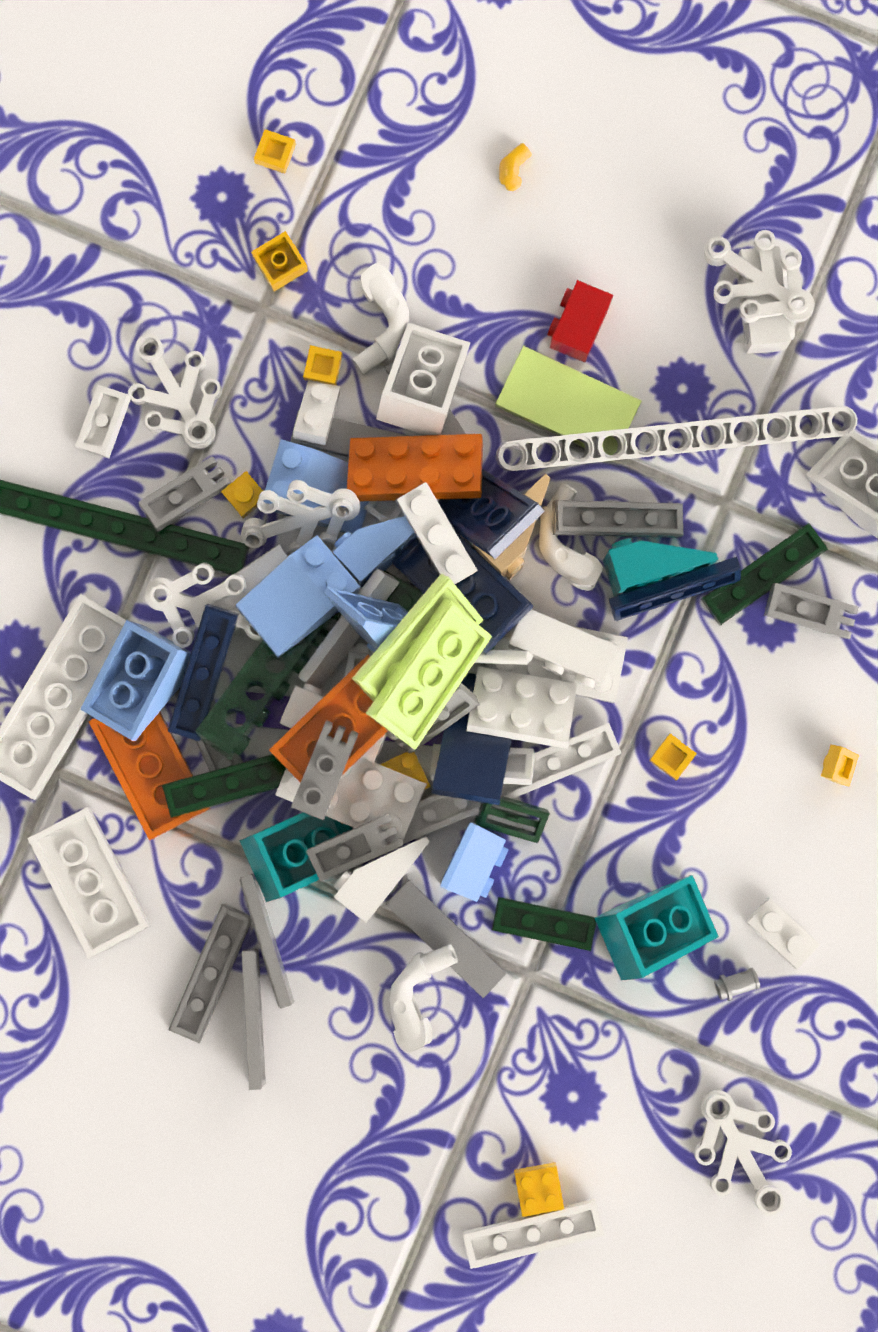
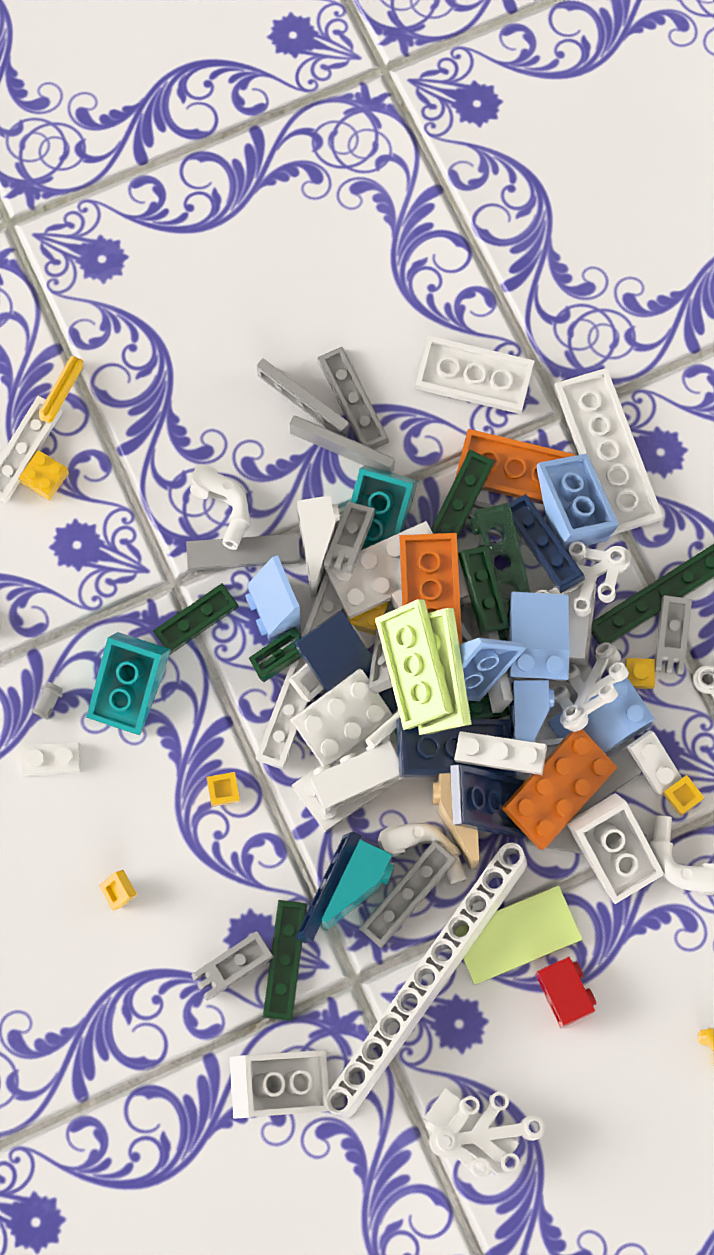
camera: 130 degrees right, 10 degrees down
light grey hinge [291,720,359,820] -> none
none -> yellow axle [39,356,84,423]
none -> dark green tile [458,546,510,635]

